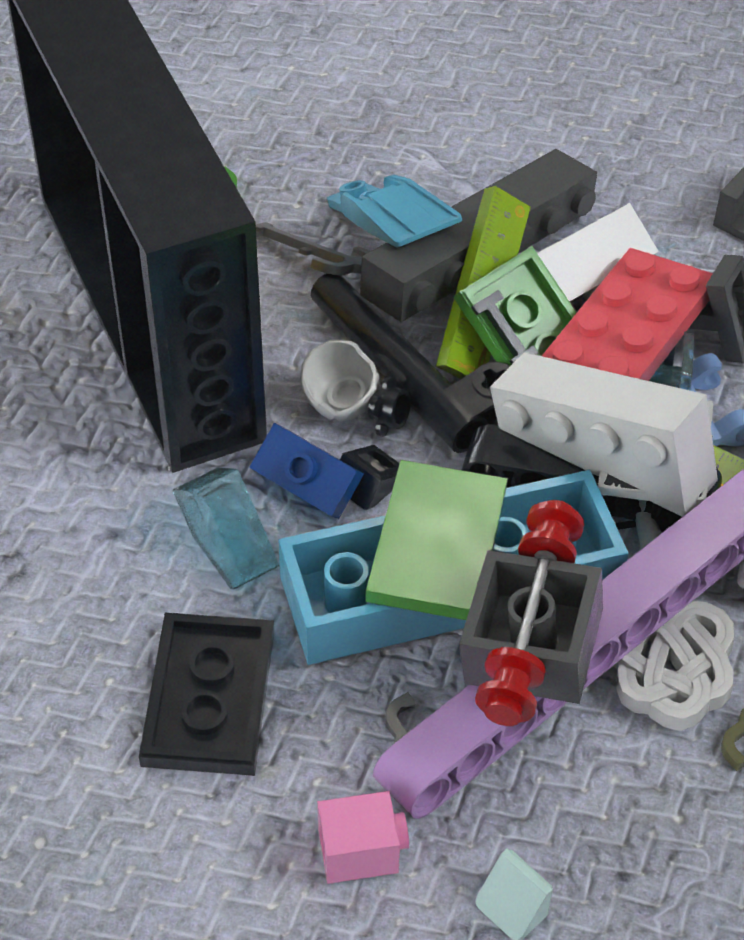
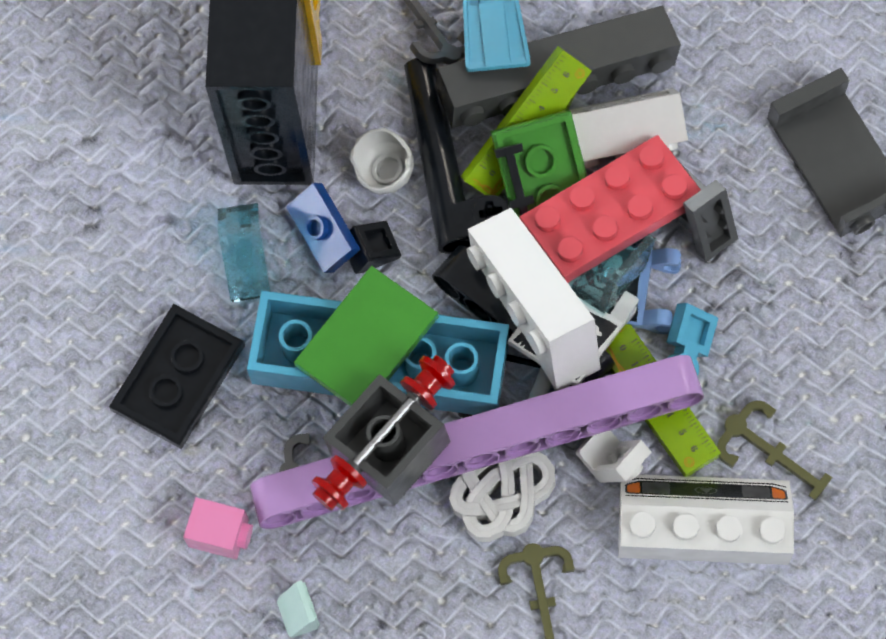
camera: 30 degrees right, 20 degrees up
black plate [367,376,410,437] -> none

